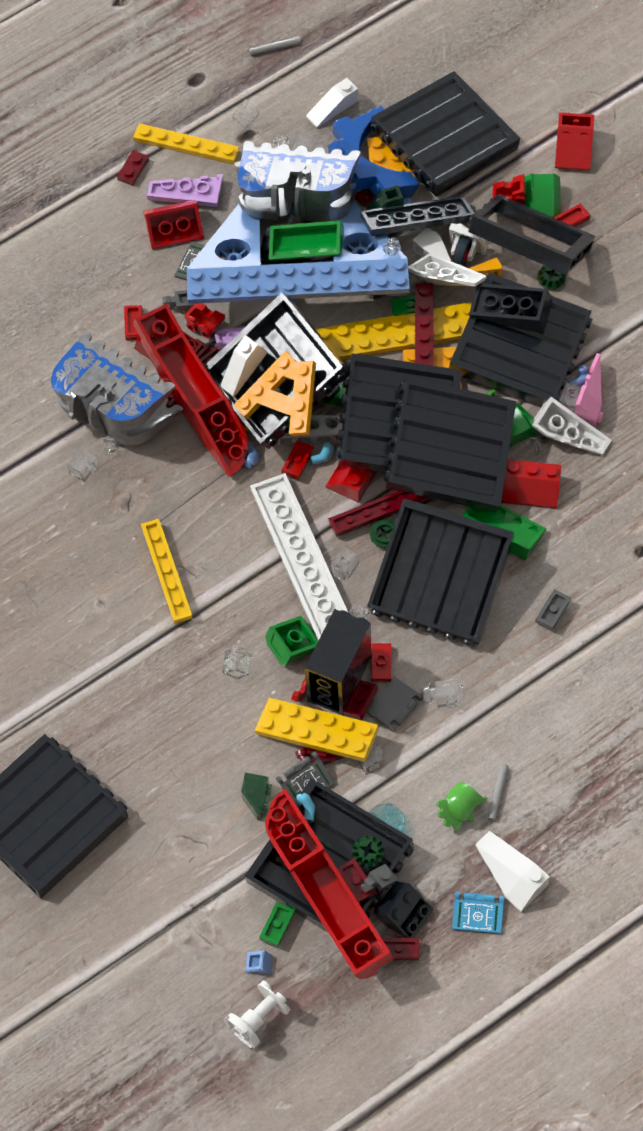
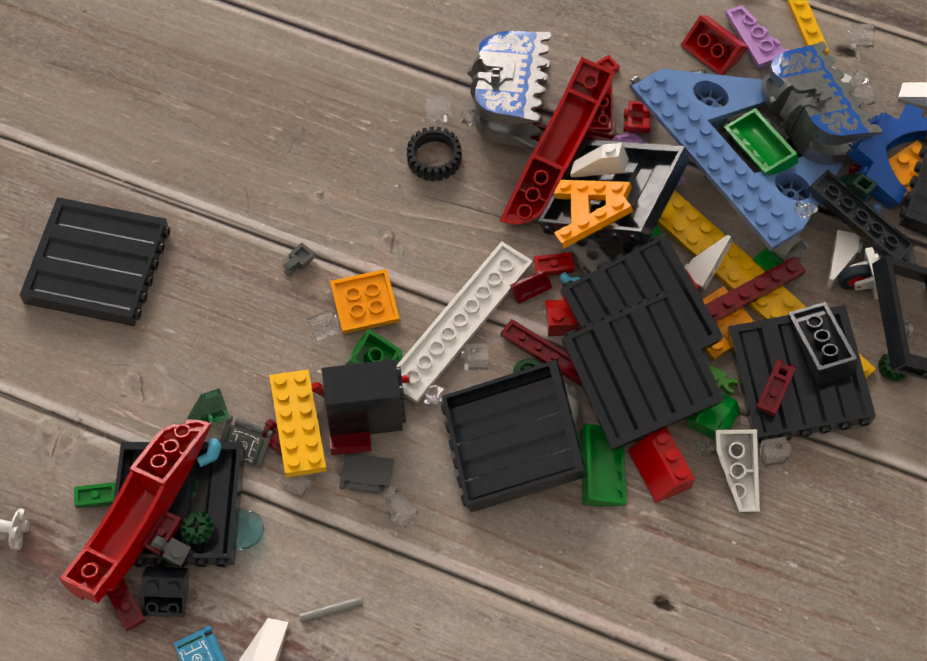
camera: 55 degrees right, 0 degrees up
yellow plate [141,519,193,624] -> none
medium blue arm [244,442,260,468] -> none
medium blue slope [245,950,272,974] -> none
red plate [372,643,391,682] -> none
white wedge [408,253,487,286] -> none
bright green piece [436,782,488,830] -> none
light orange slope [468,258,503,277] -> none
dark grey plate [535,589,571,631] -> none
medium blue arm [567,365,589,390] -> none
bright pink wedge [575,353,604,428] -> none
none -> dark grey plate [283,242,316,276]
none -> light orange plate [330,269,400,334]
none -> black tyre [407,126,462,181]
none -> dark red plate [510,269,552,304]
none -> white slope [684,235,733,291]
none -> dark red plate [756,359,796,416]

